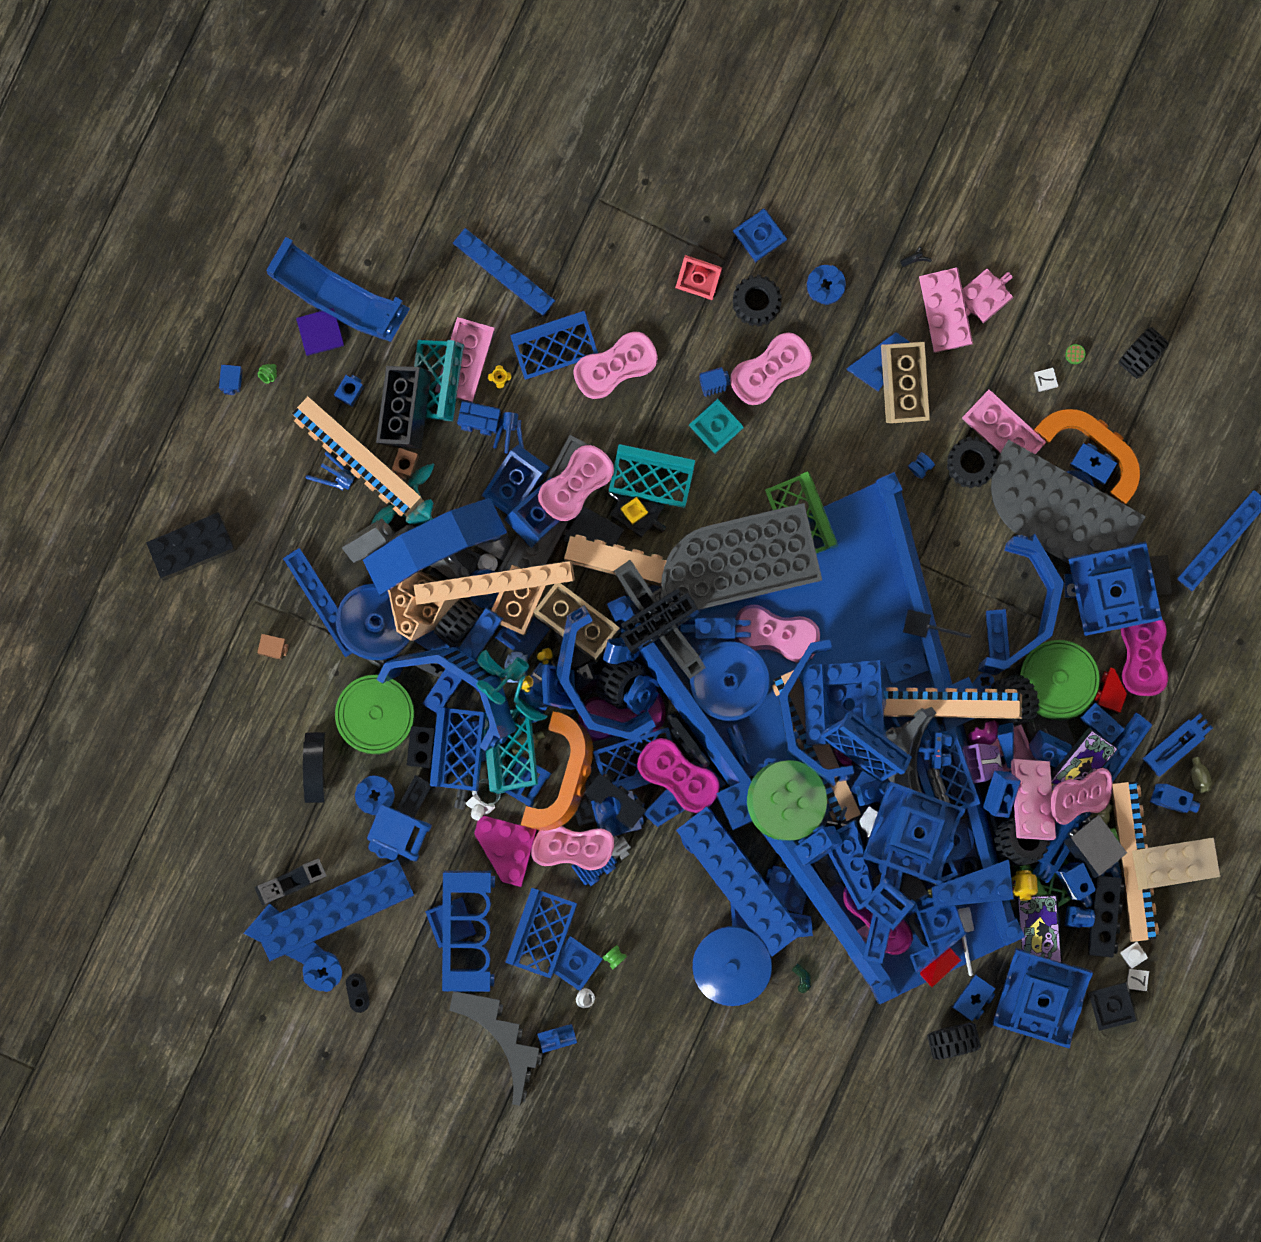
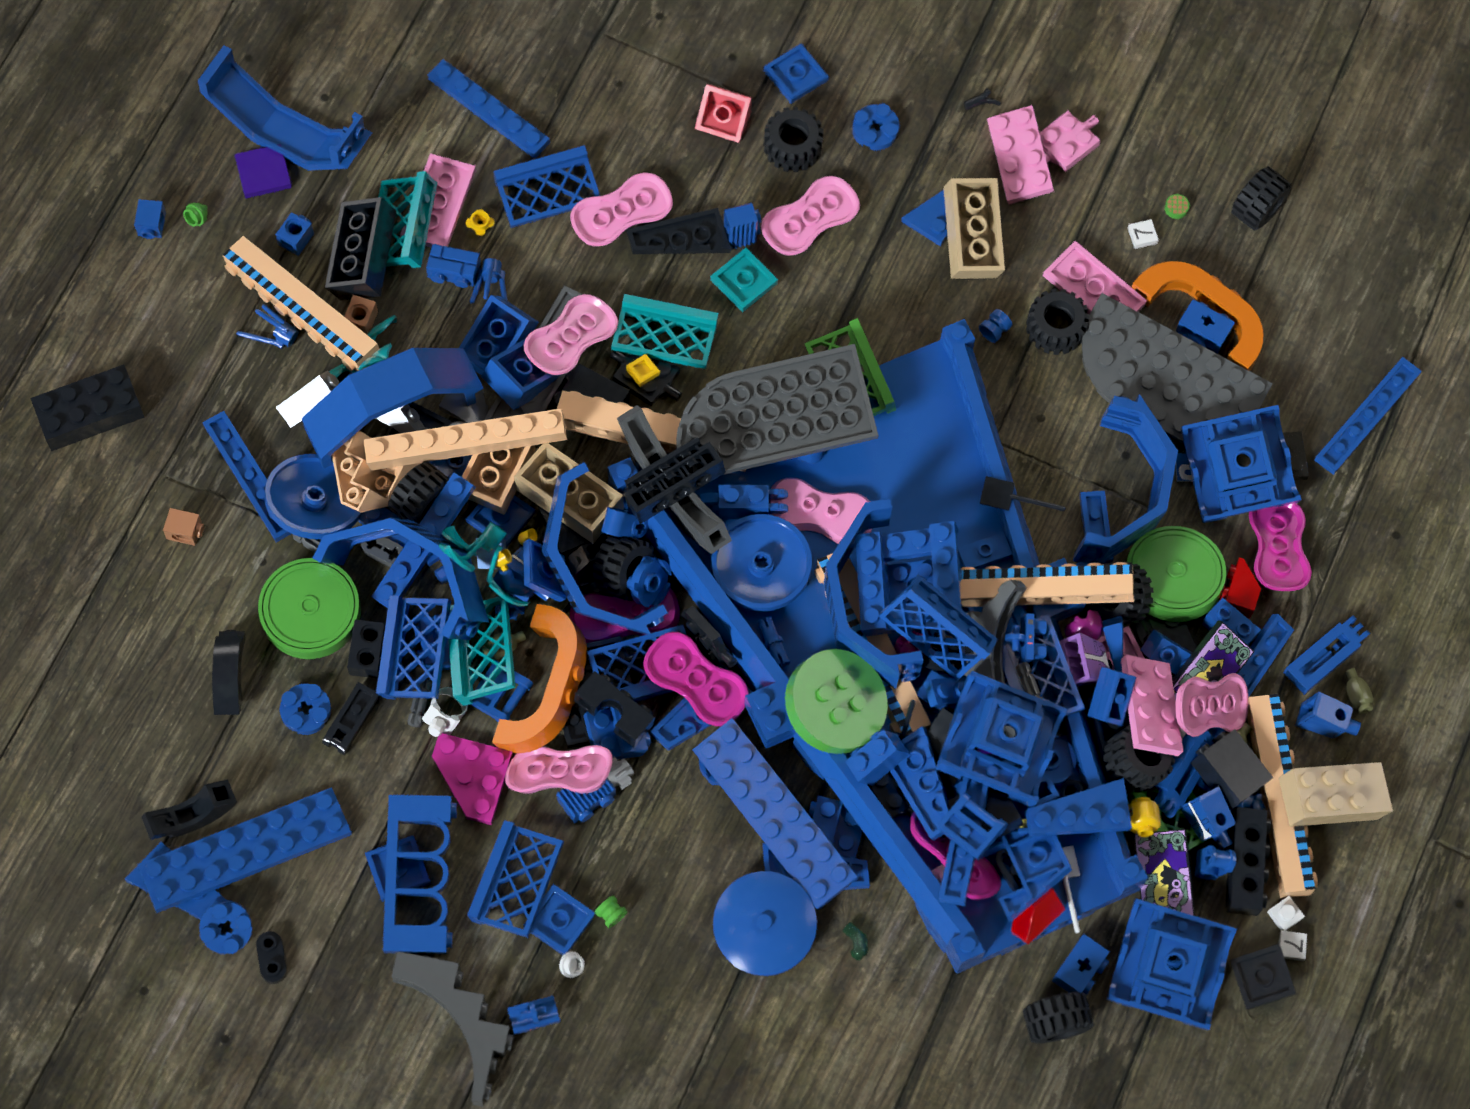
camera: 10 degrees left, 15 degrees down
blue piece [367,805,432,862] -> none
none -> black wing [626,208,731,254]

